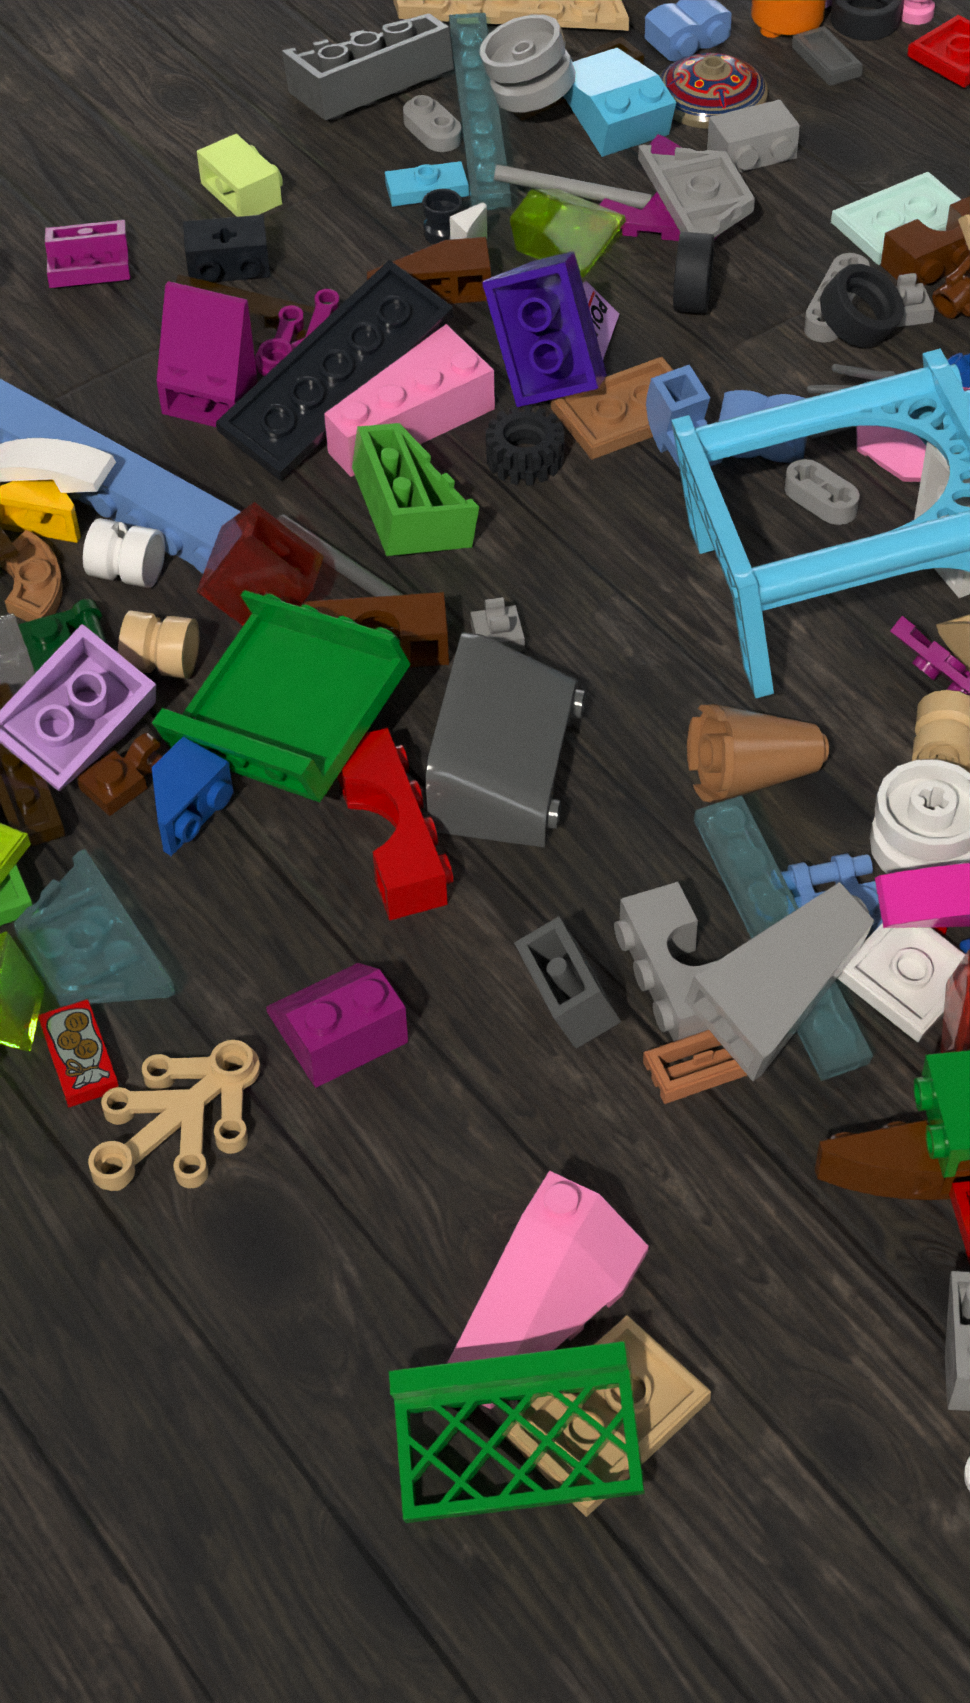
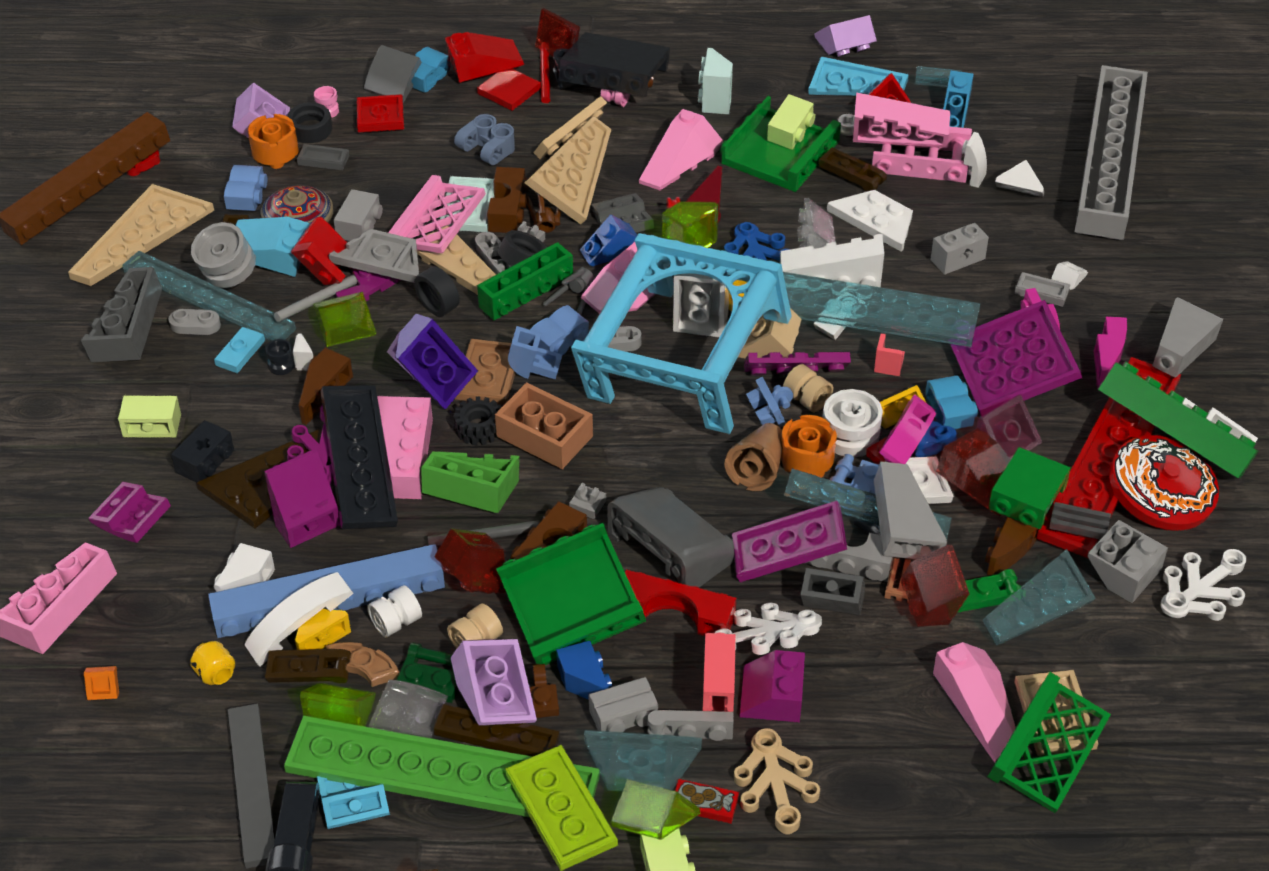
camera: 55 degrees left, 5 degrees down
none -> white slope [214,543,275,592]
none -> red bracket [291,217,347,285]
none -> bright pink fence [388,175,486,253]
none -> tan wing [417,225,496,295]
none -> green brick [477,242,573,320]
none -> nougat brick [495,382,593,469]
none -> light grey brick [589,677,658,736]
none -> light grey plate [648,710,733,743]
none -> coral brick [703,633,736,712]
none -> white plant [715,603,822,655]
none -> magenta tile [732,501,847,582]
none -> medium blue hips [746,377,793,428]
none -> orange brick [781,415,837,479]
none -> clear red slope [901,545,969,627]
none -> green plate [938,569,1024,615]
none -> clear light blue wing [982,549,1096,645]

